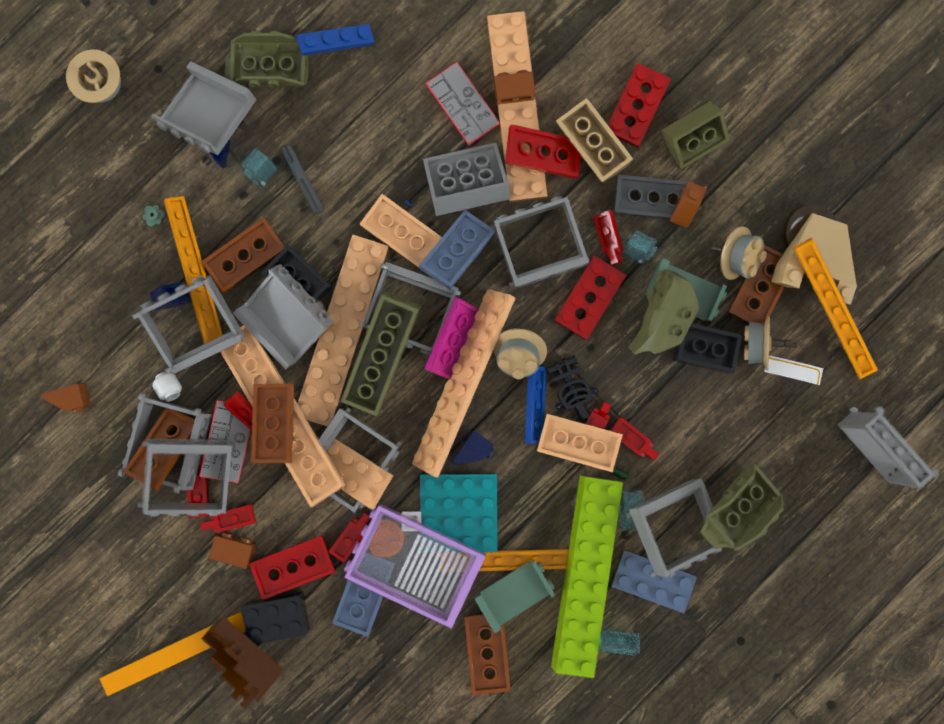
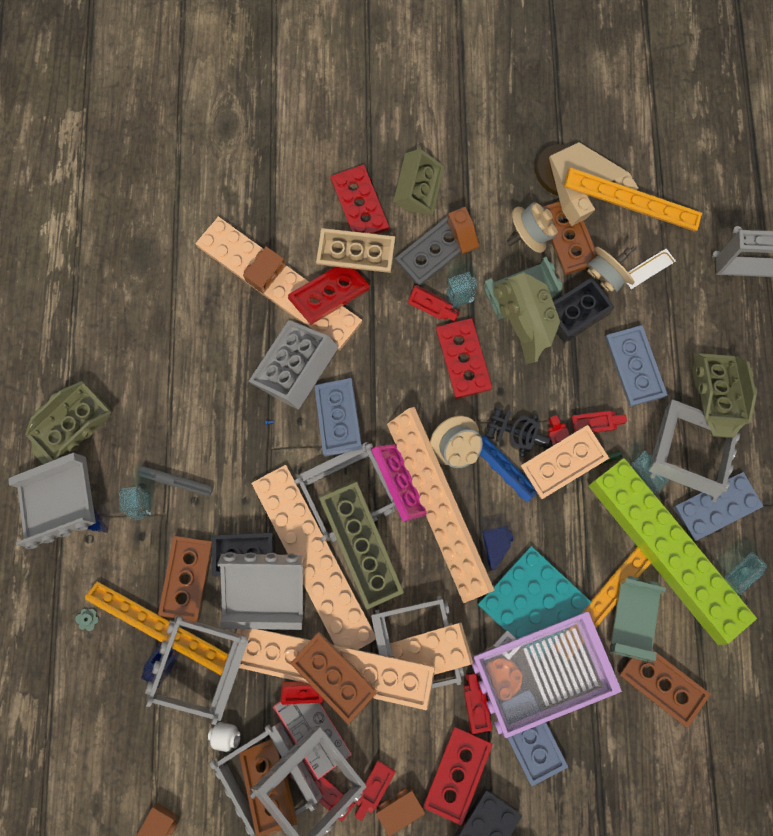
camera: 45 degrees left, 10 degrees down
blue plate [296,24,375,56] -> none
light nougat plate [360,194,442,268] -> none
light grey tile [426,62,500,146] -> none
light grey window [490,196,589,289] -> none
none -> sand blue plate [605,325,668,407]

